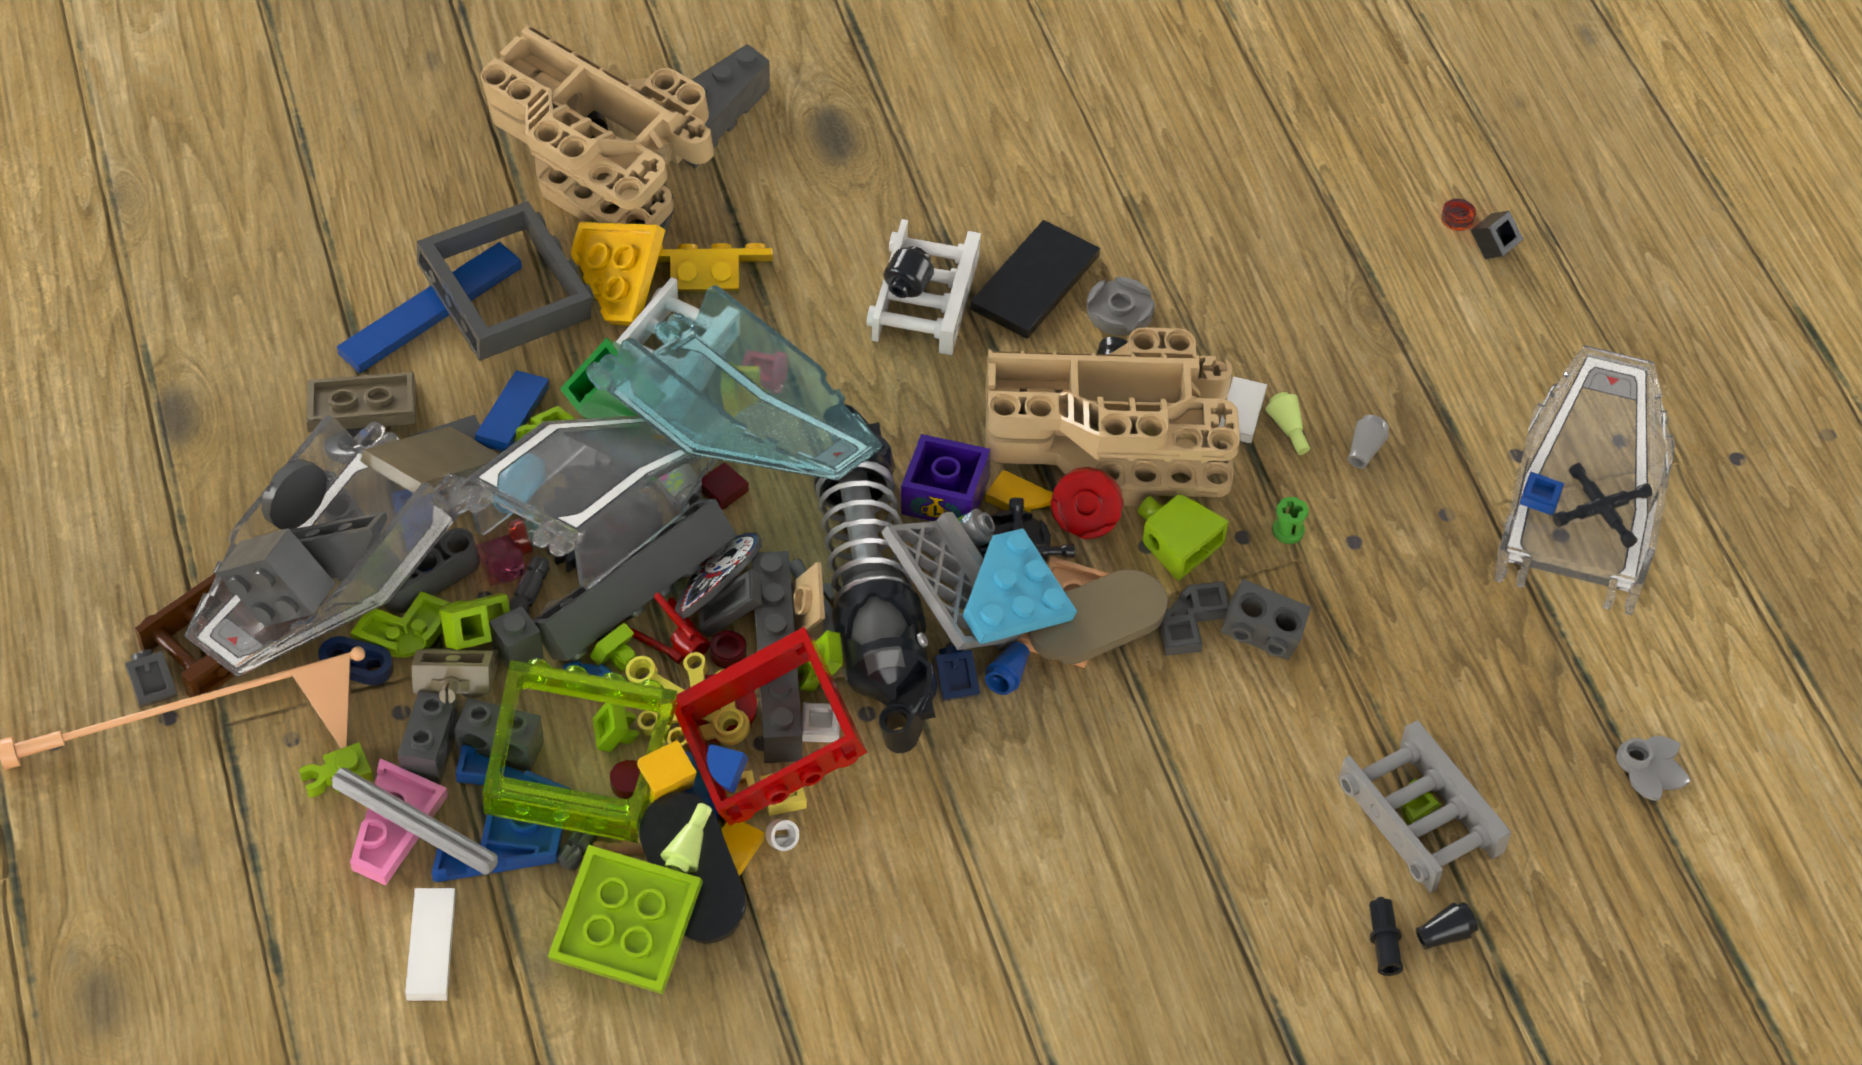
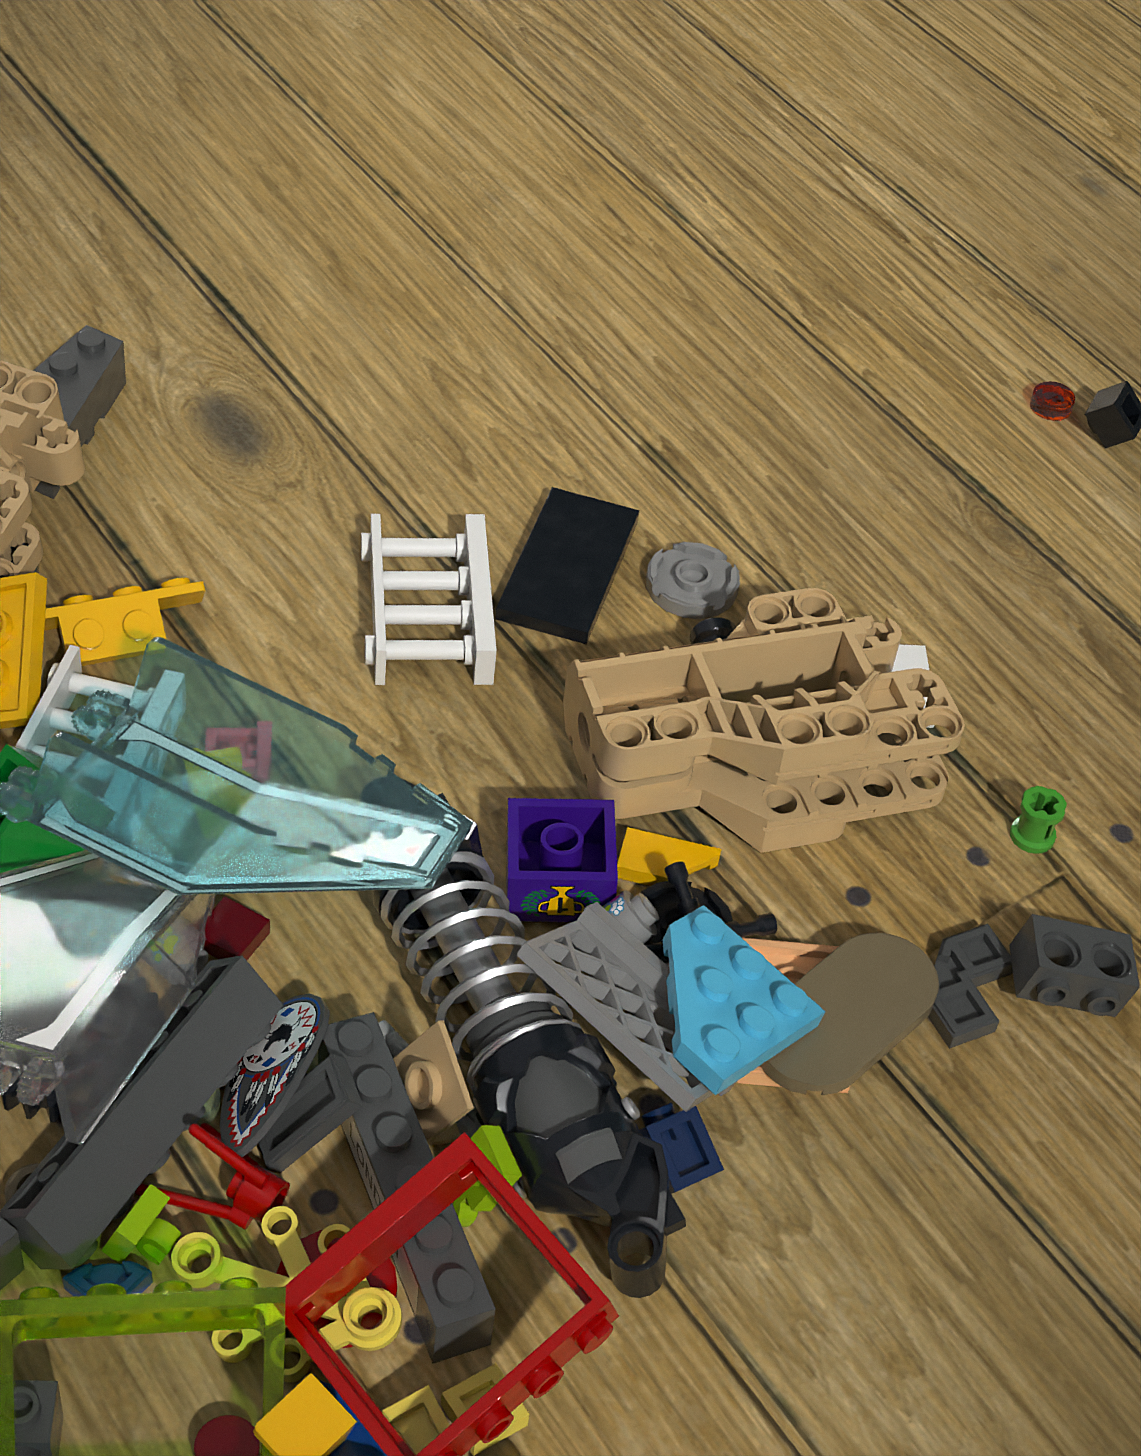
camera: 20 degrees left, 5 degrees down
lime tile [592,697,639,752] -> none
blue tile [707,744,748,793] -> none
dark red tile [709,631,747,668] -> none
white tile [802,702,840,742] -> none
black head [883,246,934,298] -> none
blue cone [985,641,1030,695] -> none
red tile [1050,467,1124,540] -> none
lime torso [1138,495,1229,581] -> none
yellowish green cone [1265,392,1310,455] -> none
light grey cone [1347,415,1389,469] -> none

